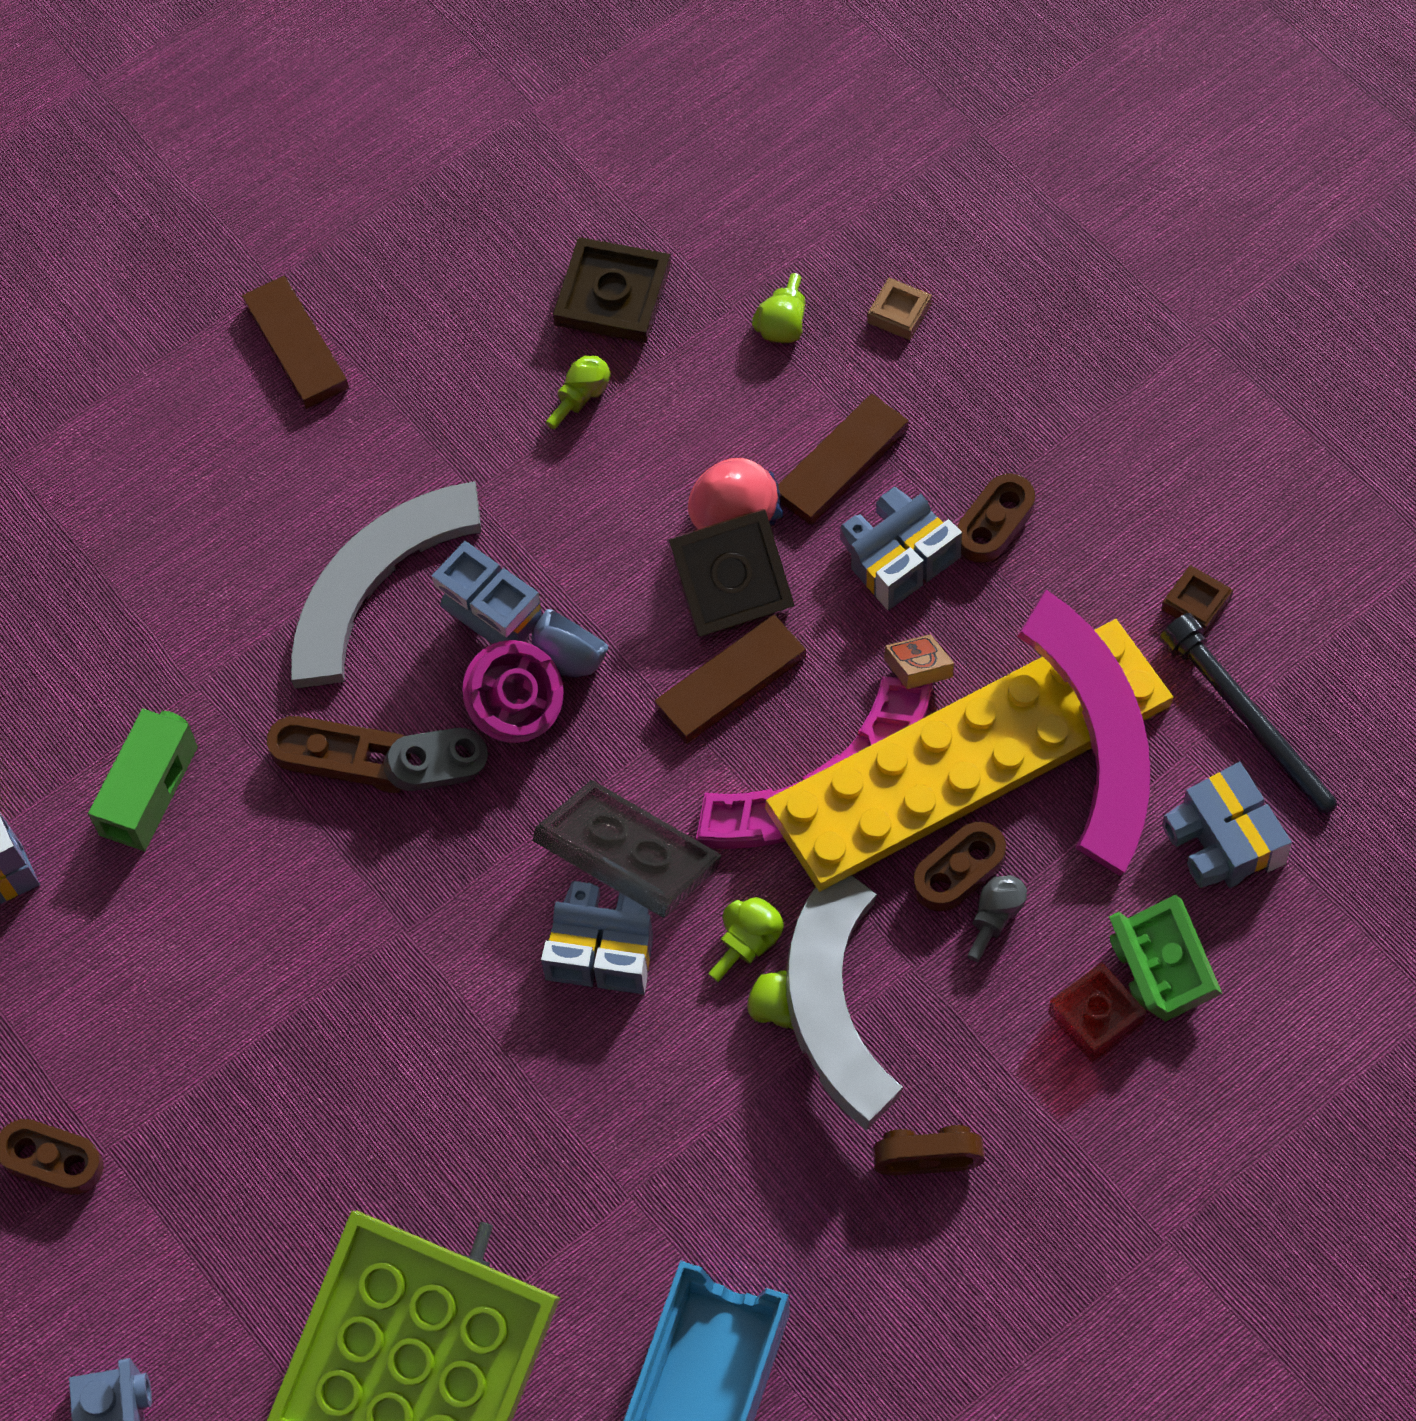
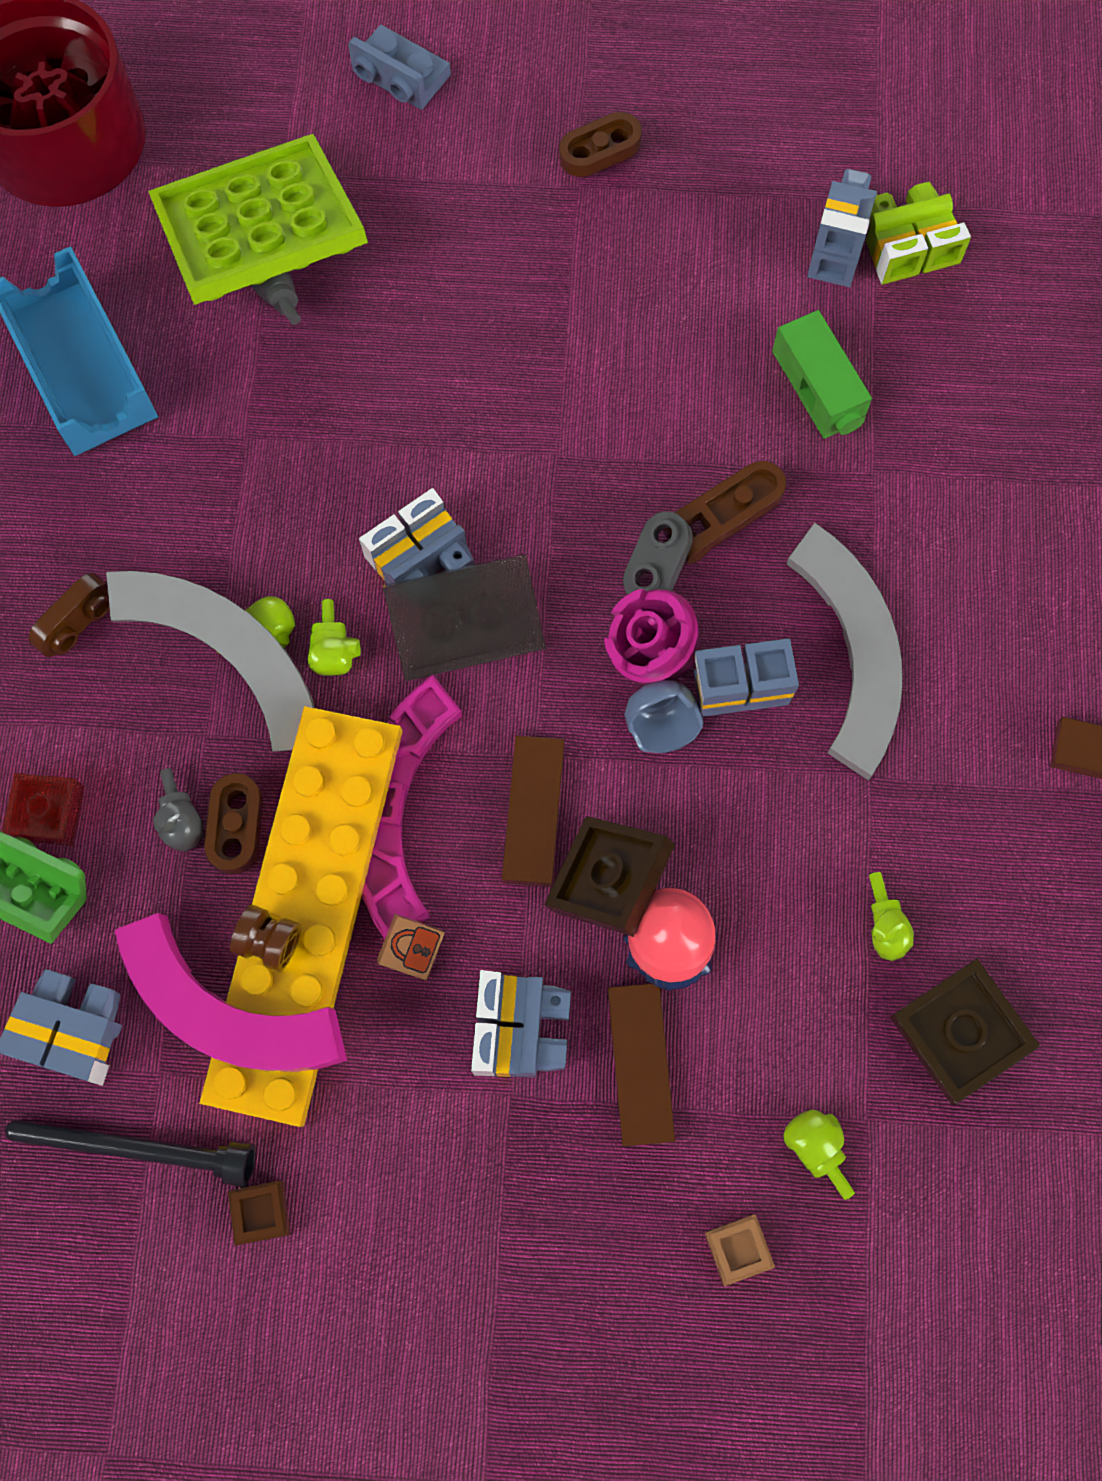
camera: 130 degrees right, 10 degrees up
reddish brown plate [957,473,1035,563] -> none
none -> reddish brown wheel [230,904,301,972]

